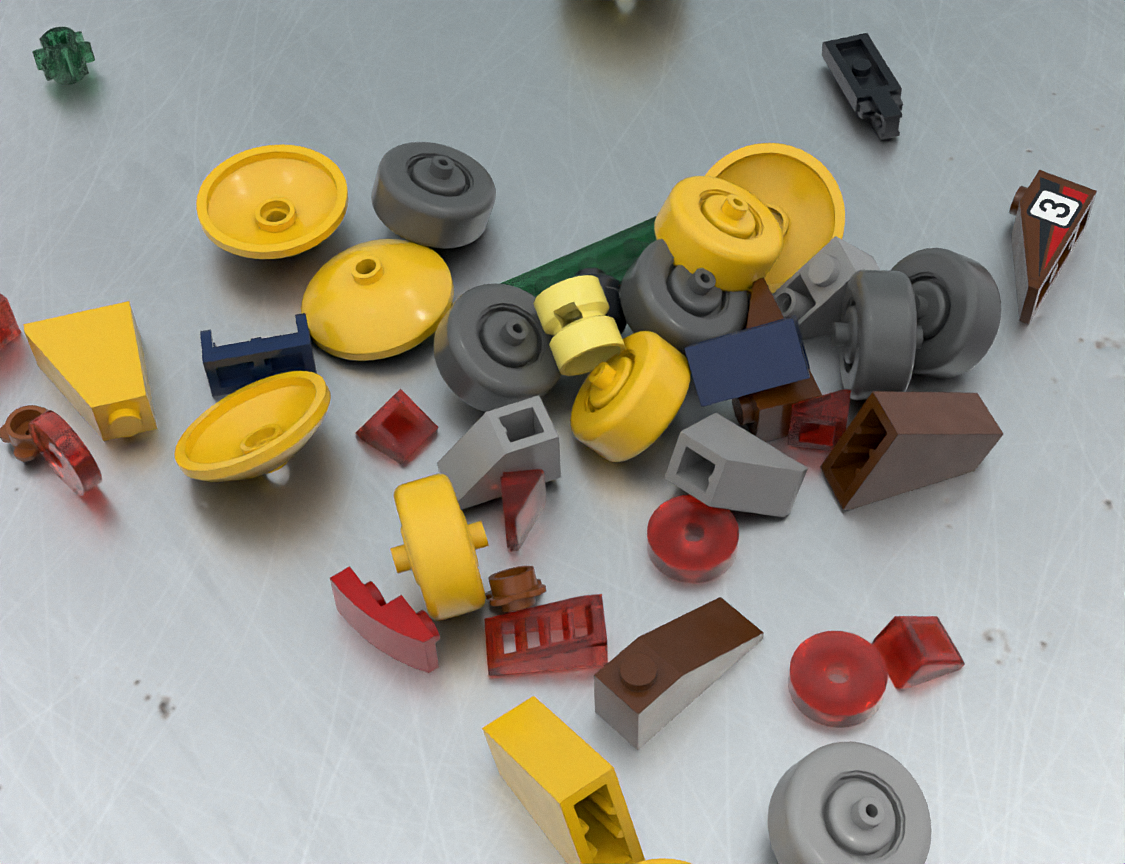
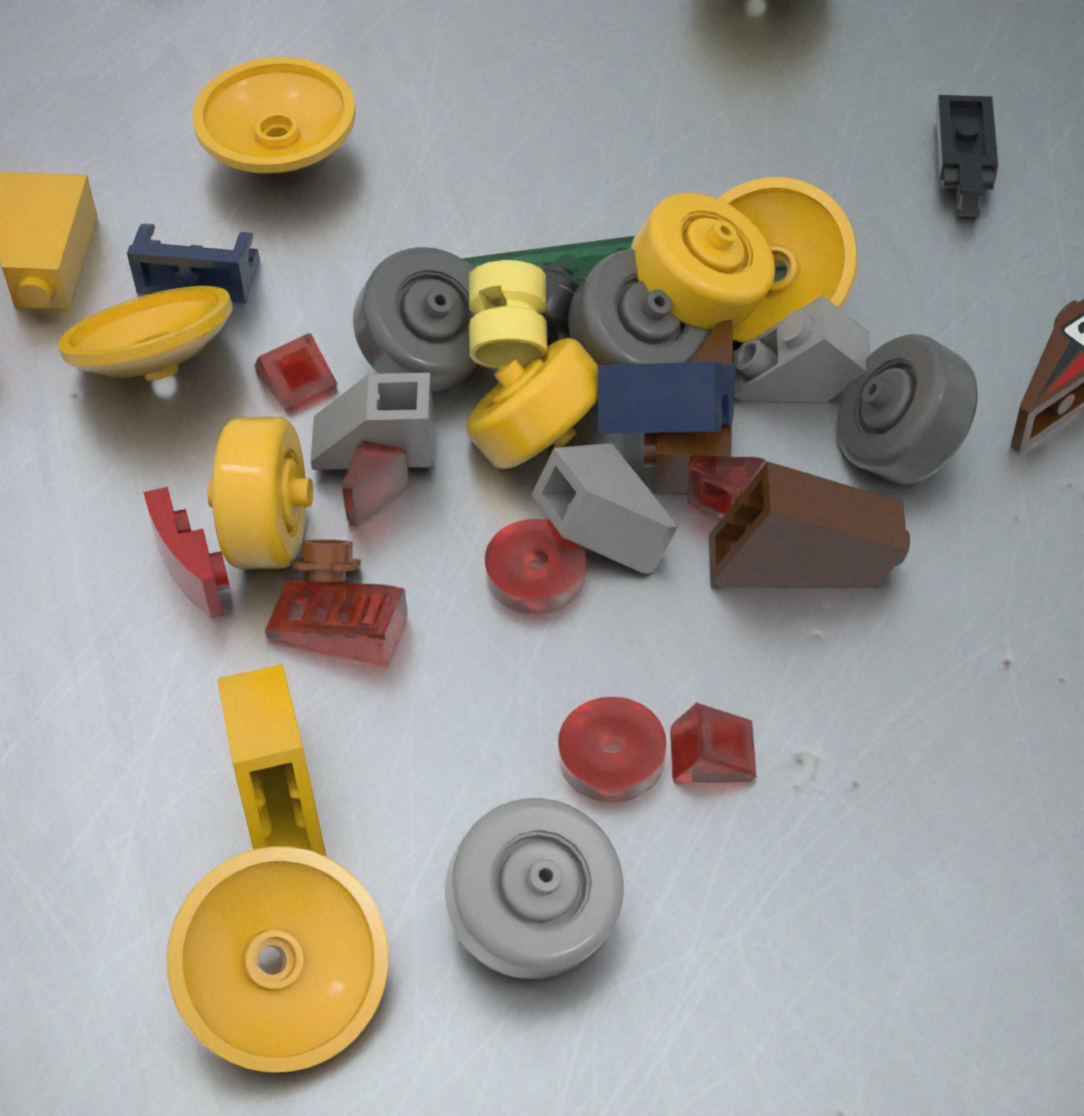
camera: 20 degrees right, 0 degrees up
yellow dish [301,239,454,361] -> none
dark grey wheel [371,142,496,249] -> none
reddish brown slope [594,597,764,750] -> none
dark grey wheel [831,270,923,401] -> none

